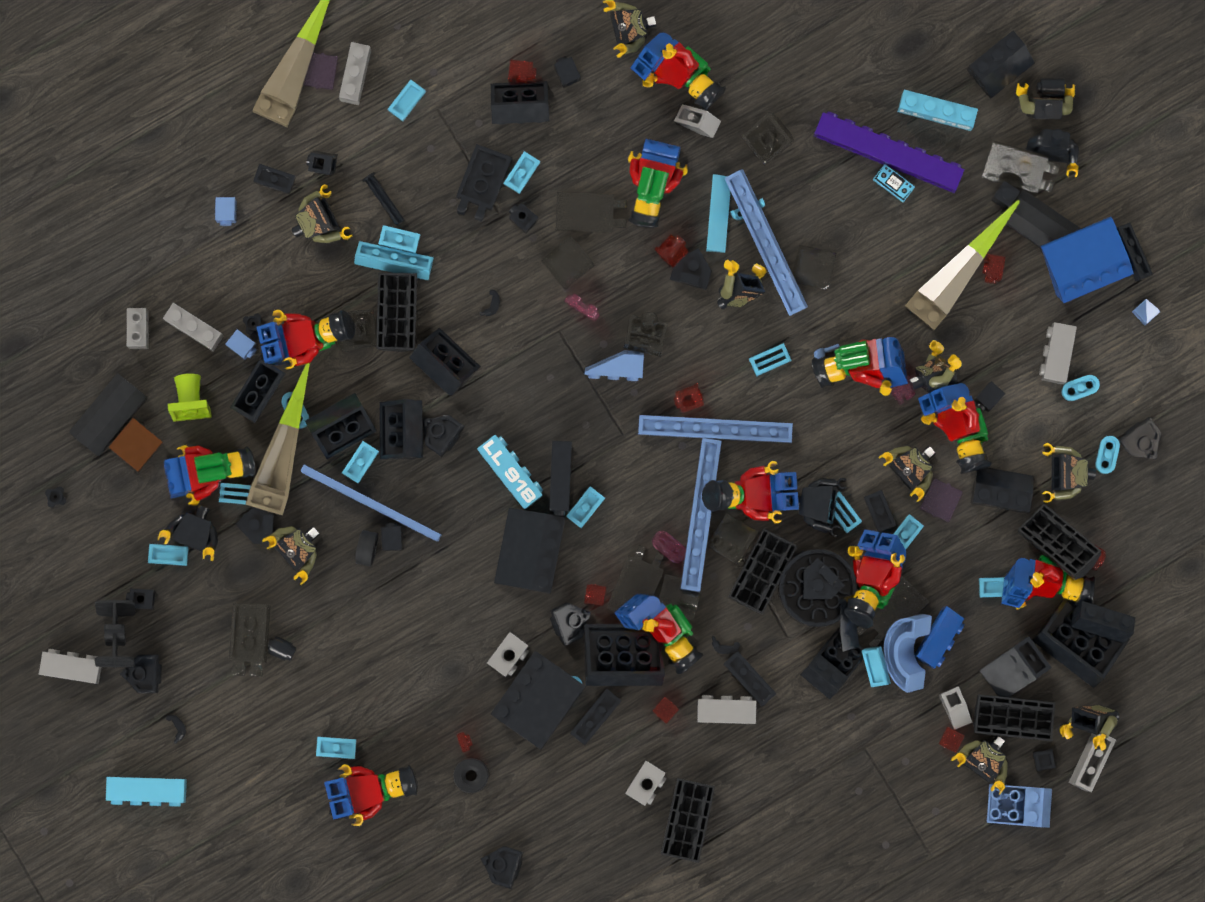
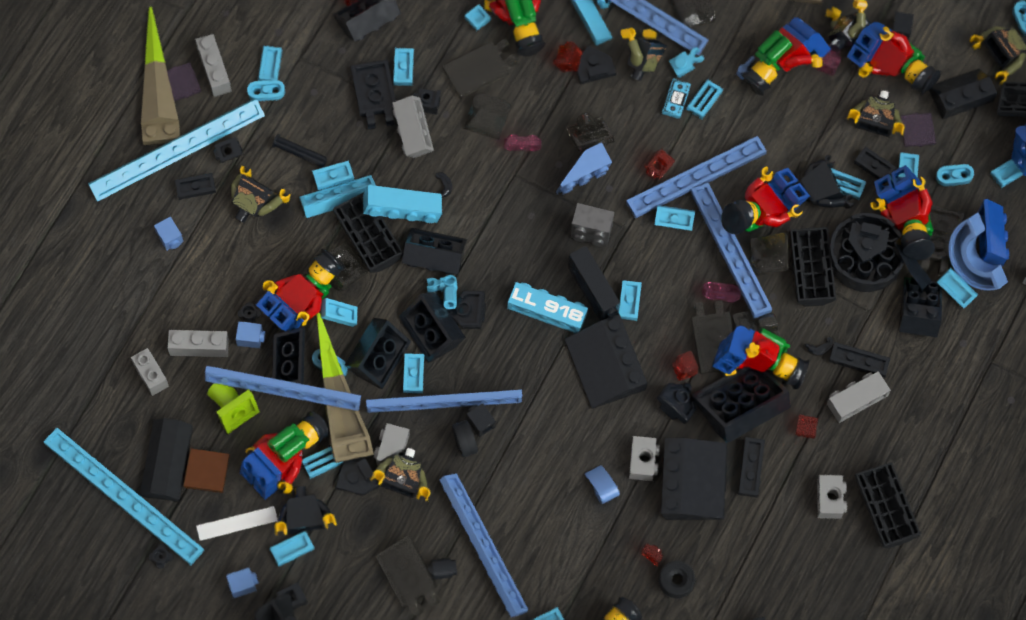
camera: 30 degrees left, 15 degrees down
none -> medium azure plate [44,428,204,565]
none -> medium azure plate [88,98,265,201]
none -> white sticker [197,506,277,540]
none -> medium blue tile [205,366,361,411]
none -> medium blue brick [226,568,259,598]
none -> medium azure plate [247,80,285,101]
none -> medium azure plate [321,298,357,327]
none -> medium azure brick [363,185,442,223]
none -> light grey slope [374,424,410,465]
none -> light grey brick [393,96,434,158]
none -> medium azure bar [427,275,458,309]
none -> medium blue plate [440,474,528,617]
none -> medium azure plate [465,5,491,31]
none -> flat silver brick [570,203,614,247]
none -> medium blue panel [585,466,620,504]
none -> medium azure plate [655,205,695,231]
none -> tile [662,79,691,119]
none -> medium azure plate [669,47,705,78]
none -> medium azure plate [936,164,974,186]

